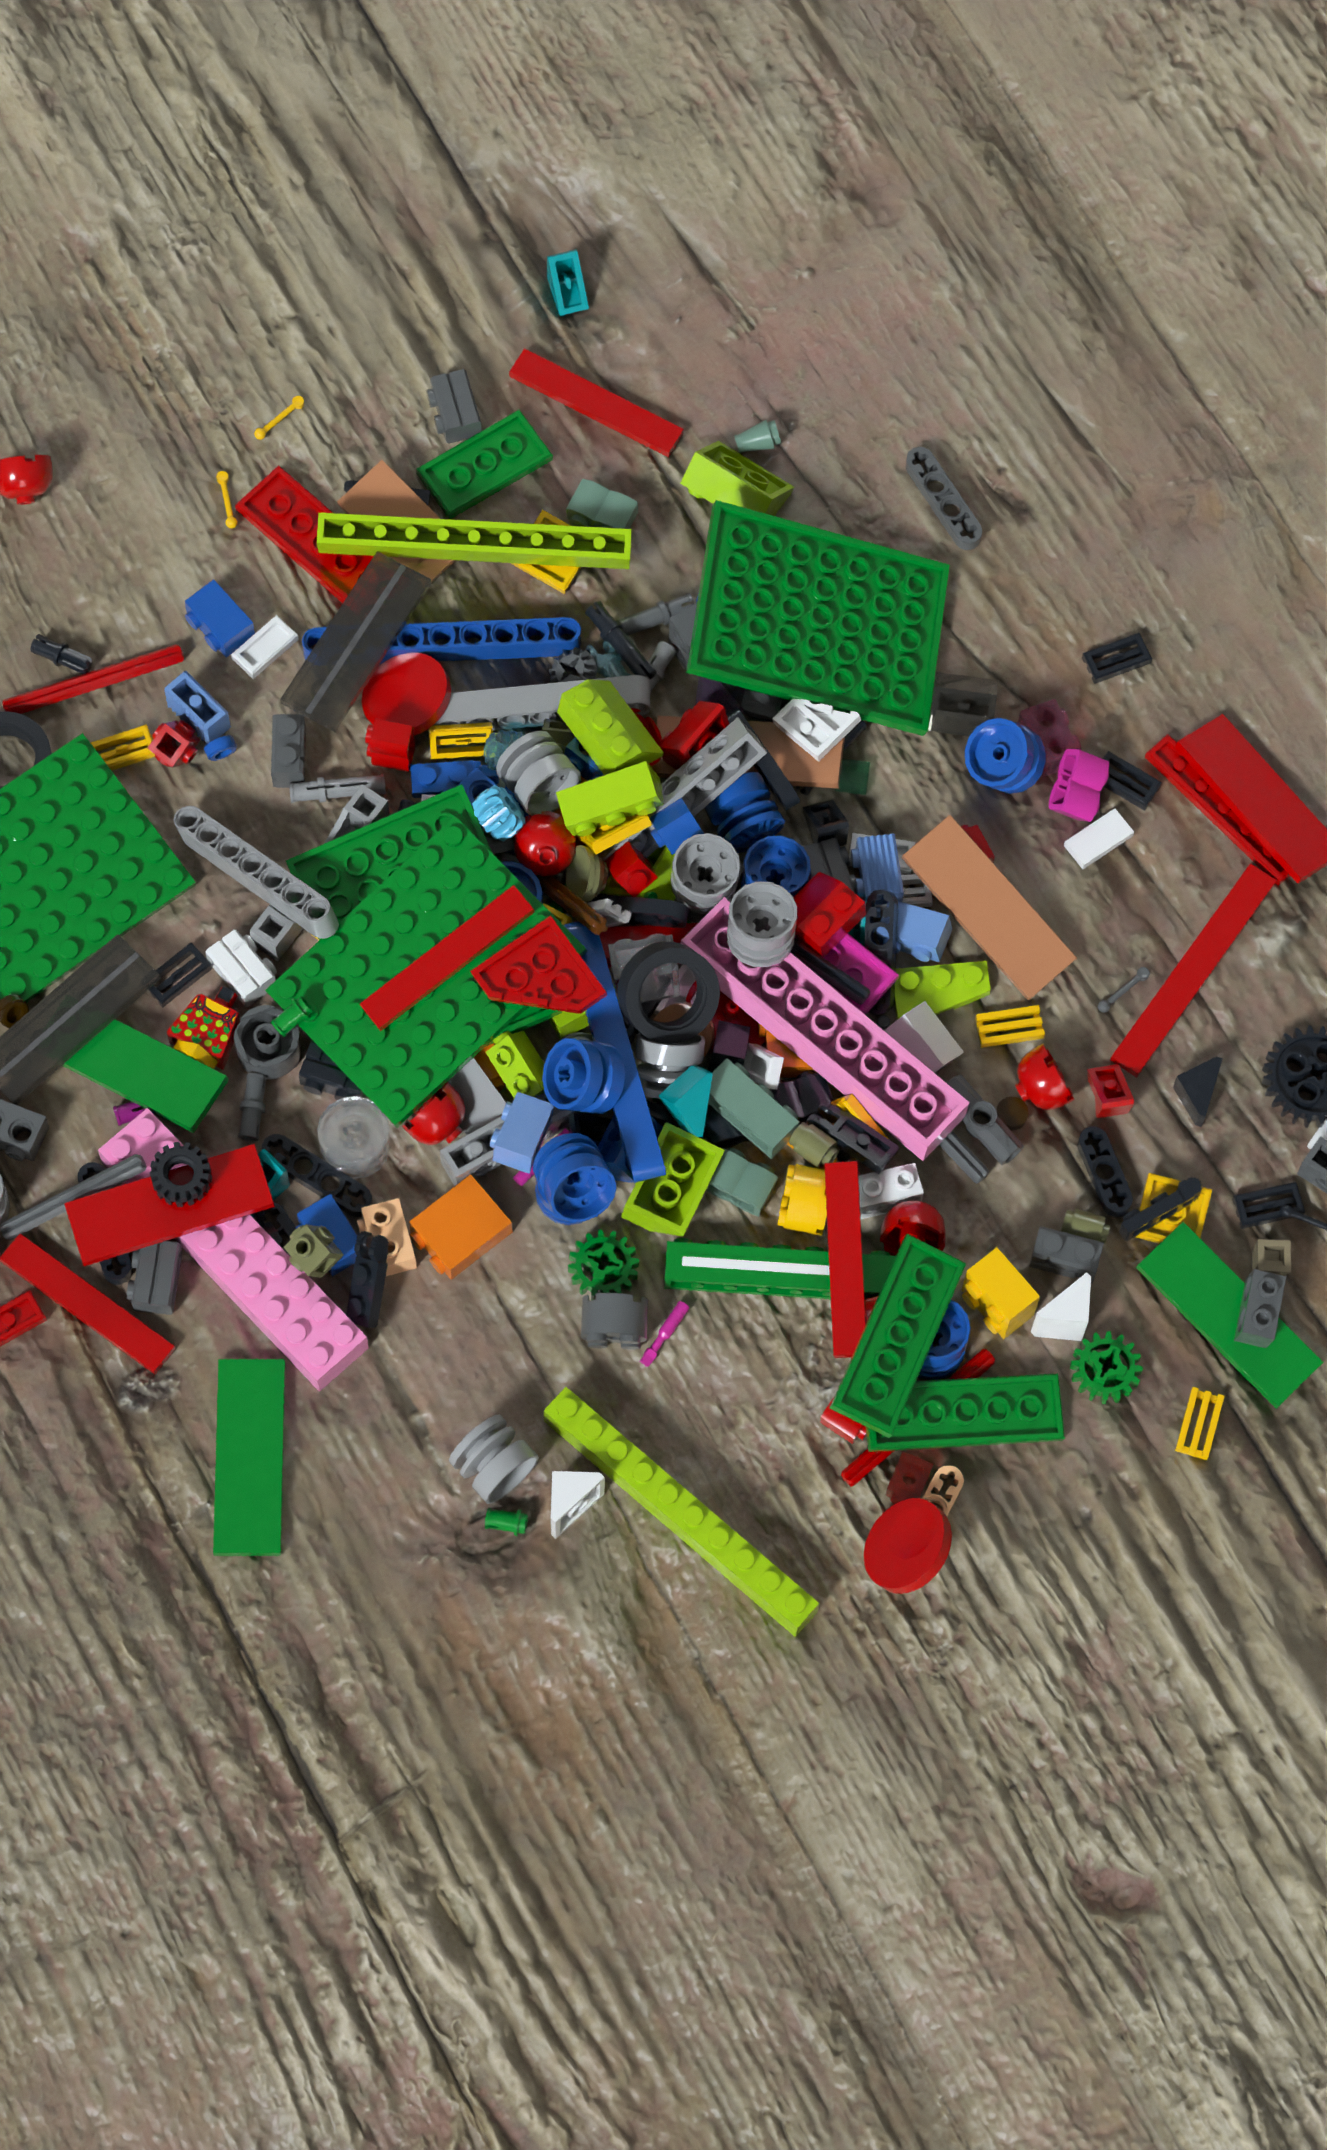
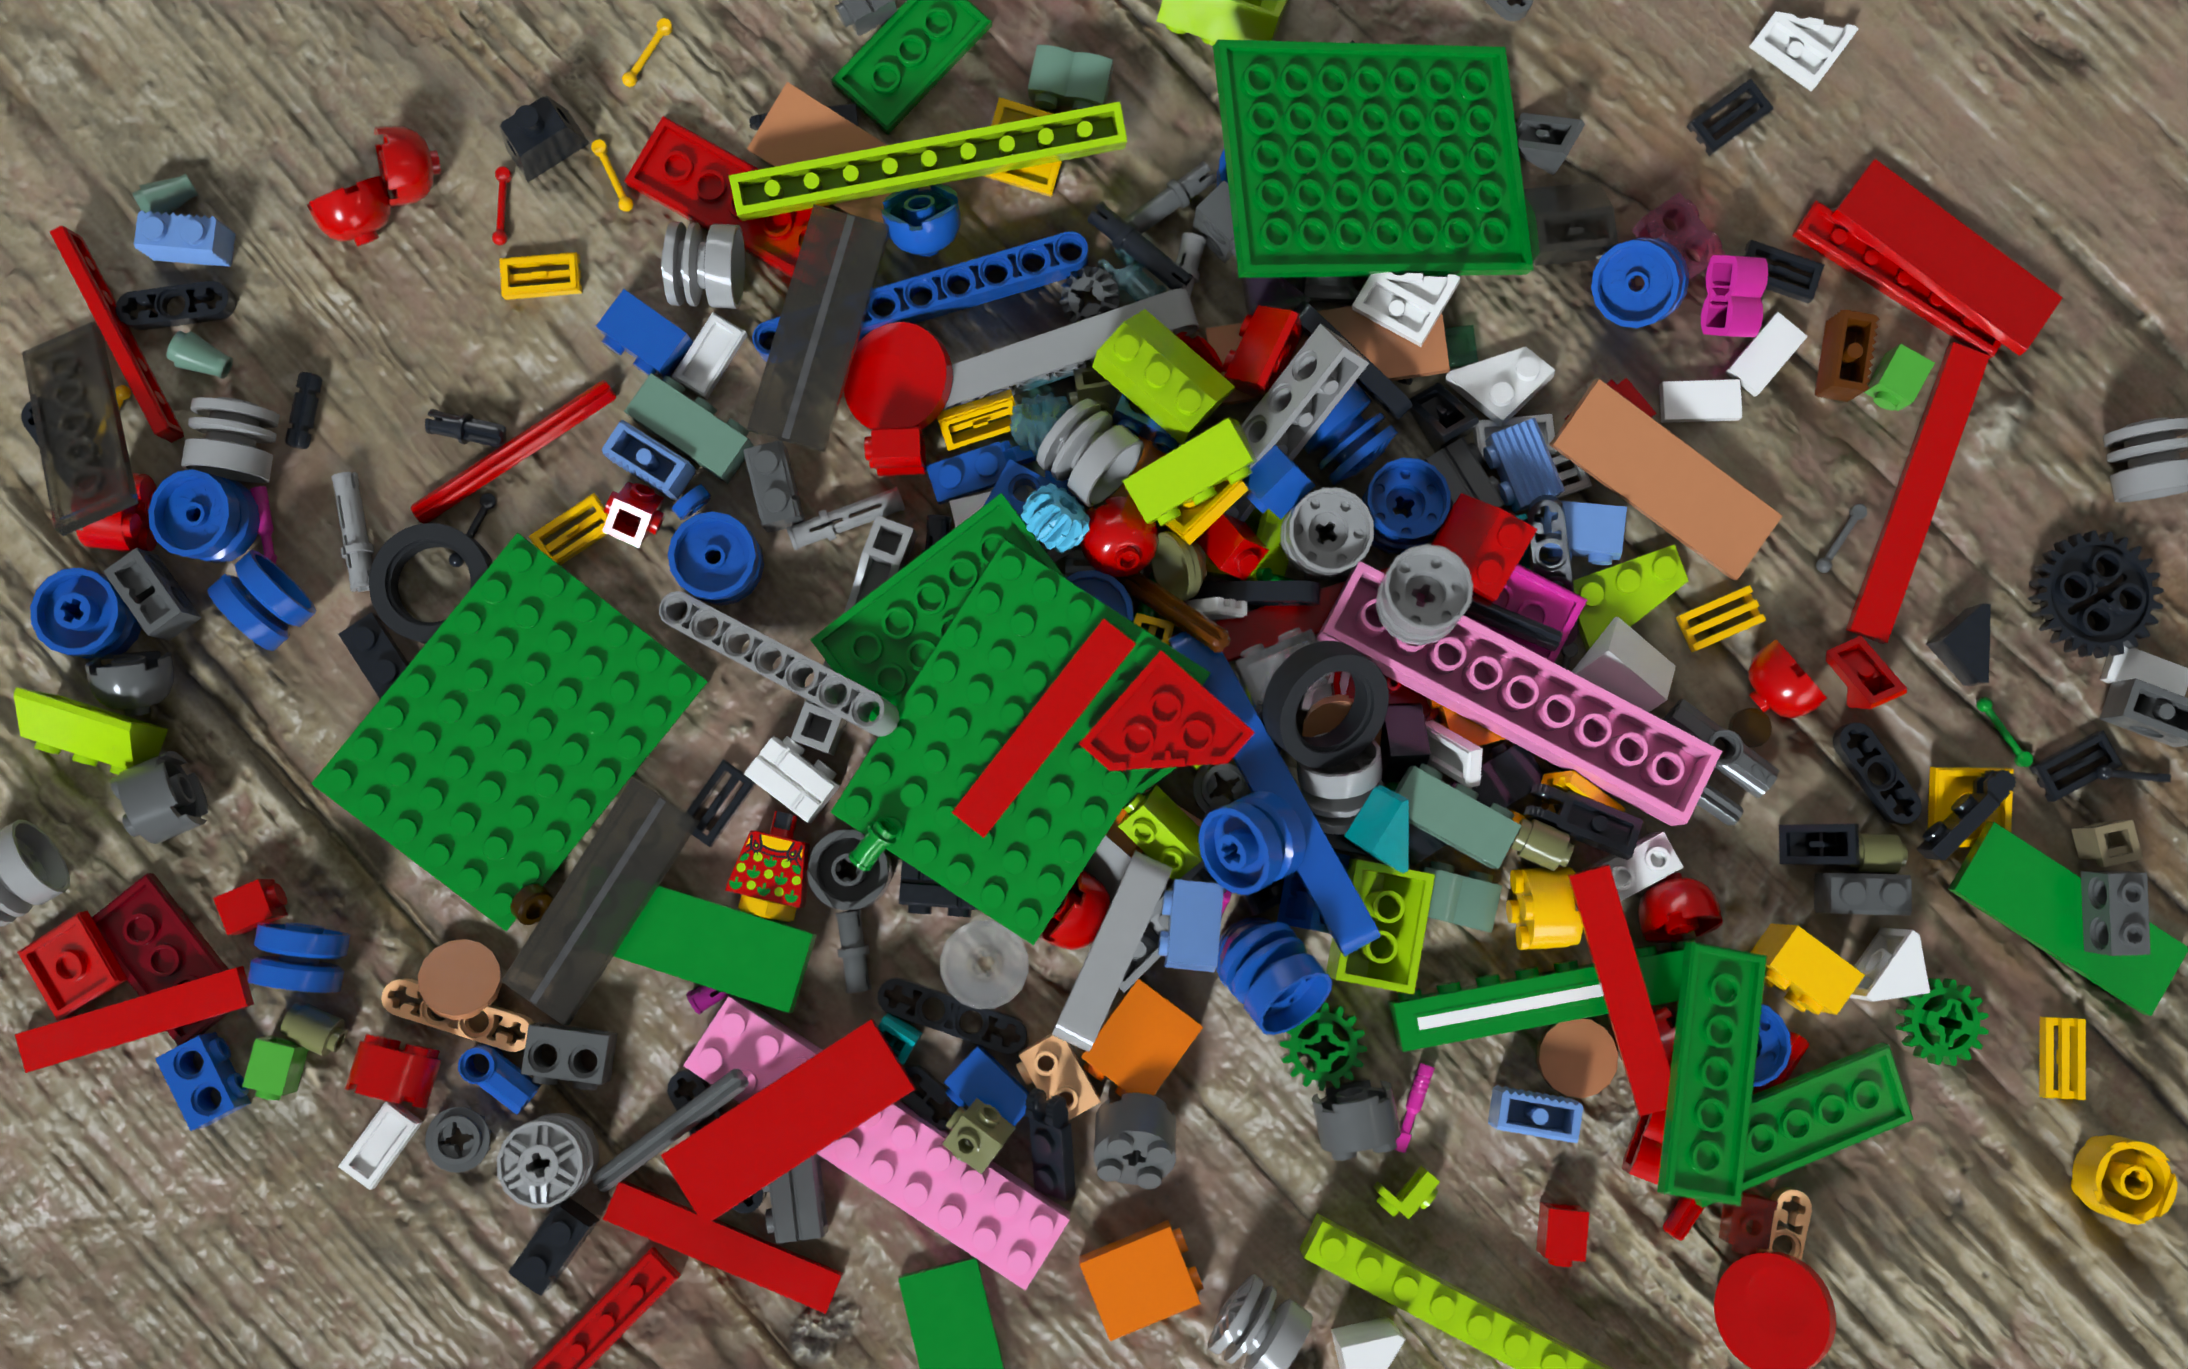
camera: 15 degrees left, 15 degrees up
black tyre [150,1142,212,1207] -> none
none -> red cylinder [374,126,441,207]
none -> black hinge [449,493,496,567]
none -> red hinge [492,166,512,246]
none -> black torso [499,96,590,182]
none -> yellow tile [499,252,582,300]
none -> sand green brick [624,373,754,484]
none -> light grey wheel [661,221,745,309]
none -> blue wheel [668,511,764,606]
none -> blue cylinder [881,184,961,257]
none -> light grey beam [1052,851,1173,1052]
none -> orange brick [1079,1219,1204,1341]
none -> dark grey brick [1094,1093,1176,1189]
none -> lime bracket [1373,1166,1440,1219]
none -> white wing [1445,346,1555,428]
none -> medium blue brick [1488,1085,1583,1143]
none -> dark grey slope [1515,113,1585,176]
none -> nougat tile [1536,1018,1618,1098]
none -> red brick [1536,1202,1589,1267]
none -> white tile [1659,379,1742,423]
none -> white wing [1749,11,1859,91]
none -> black slope [1779,824,1860,864]
none -> reddish brown brick [1815,310,1880,402]
none -> bright green brick [1864,343,1935,411]
none -> green hinge [1976,697,2033,767]
none -> yellow brick [2071,1135,2177,1225]

